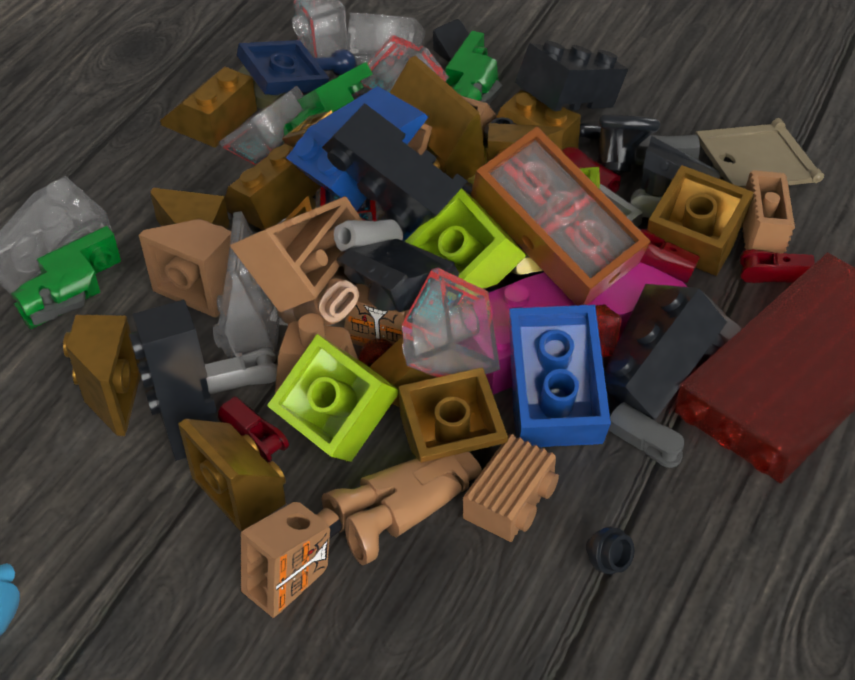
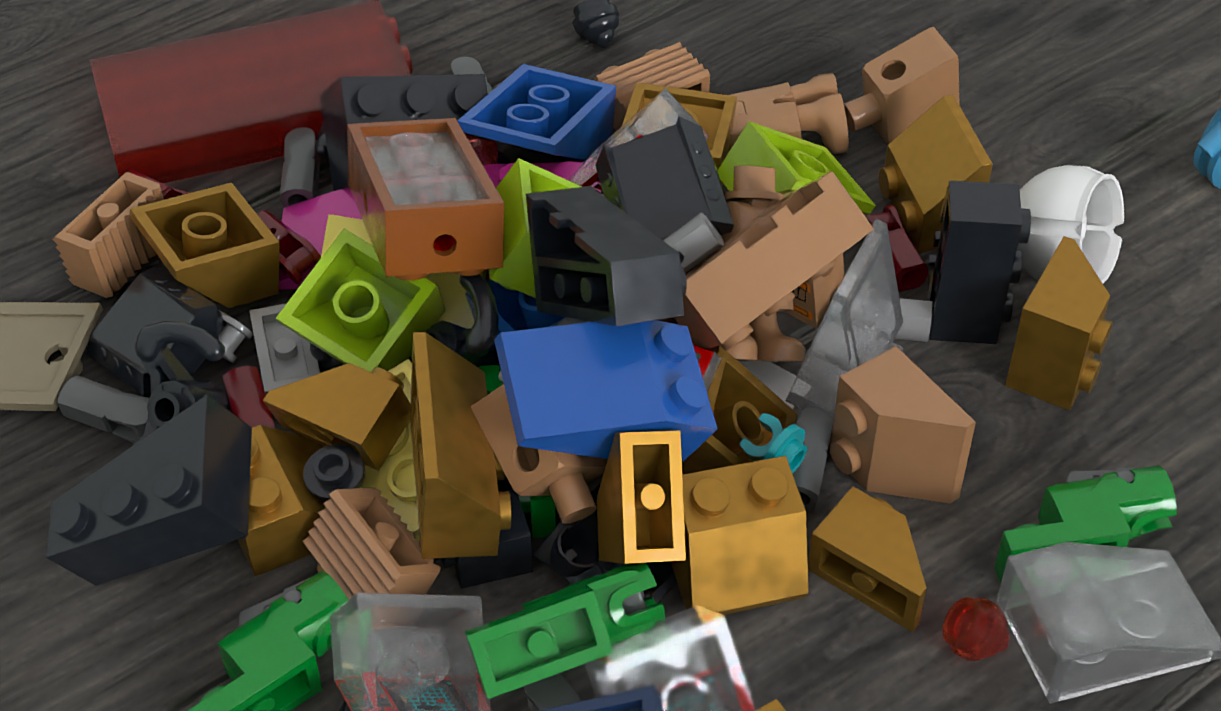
camera: 155 degrees left, 0 degrees up
none -> teal plate [740,413,807,474]
none -> clear red plate [942,597,1009,661]
none -> white piece [1017,165,1124,283]

